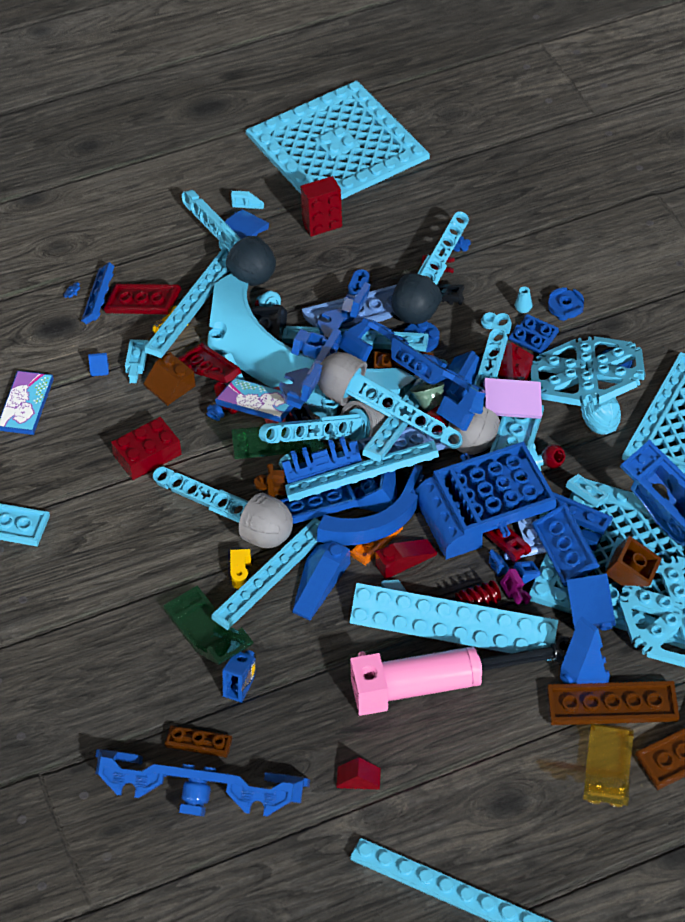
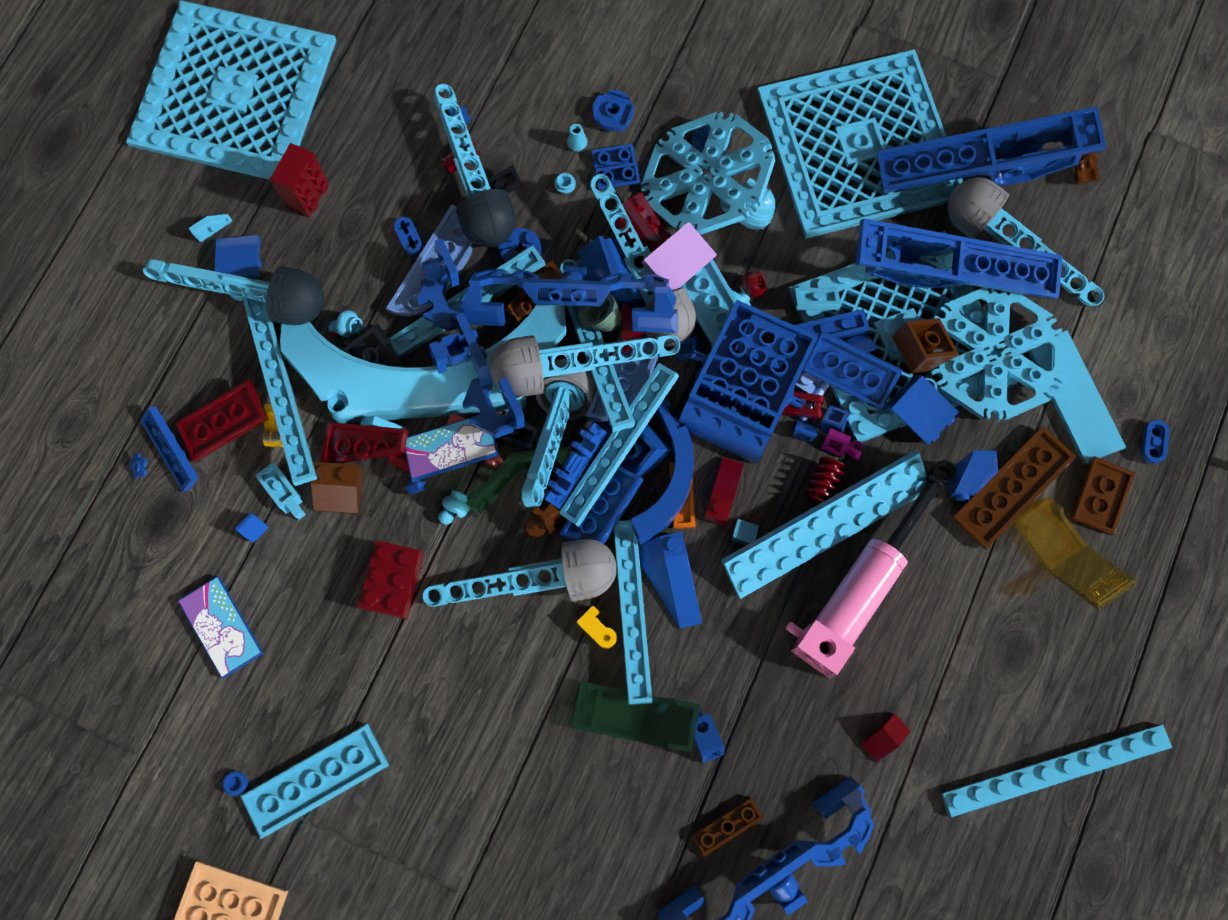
camera: 45 degrees left, 25 degrees up
none -> medium azure animal [438,490,470,525]

